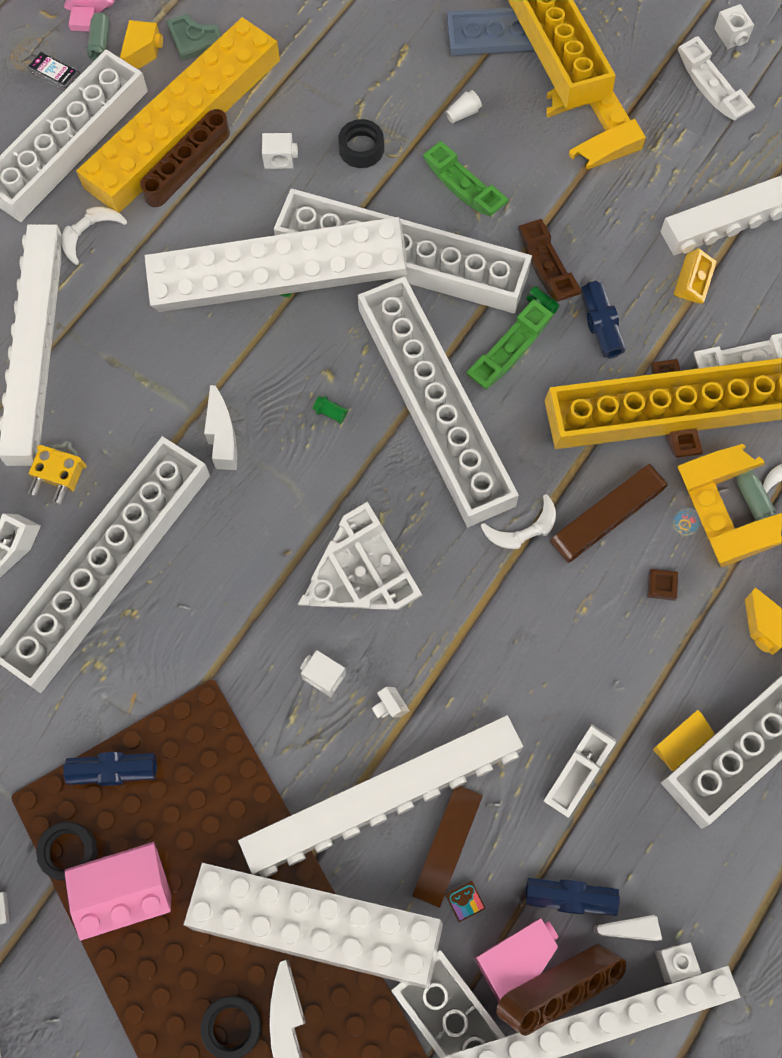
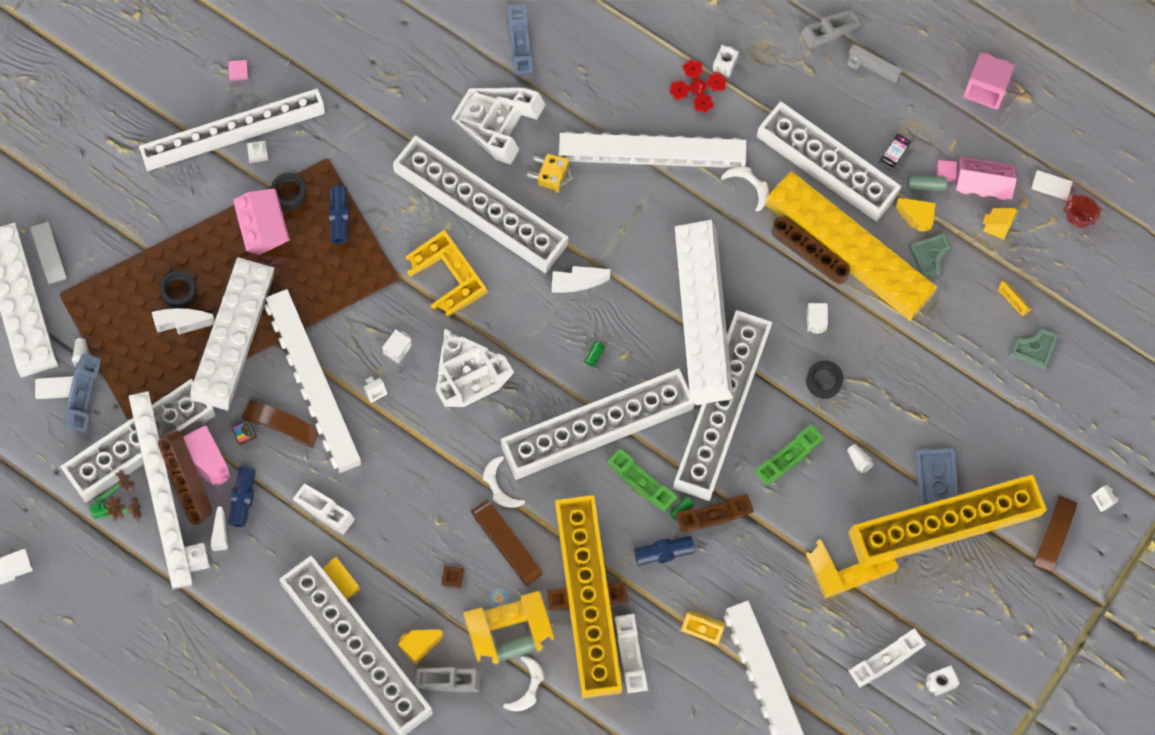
camera: 85 degrees right, 0 degrees up
none -> yellow wedge [406,230,488,316]

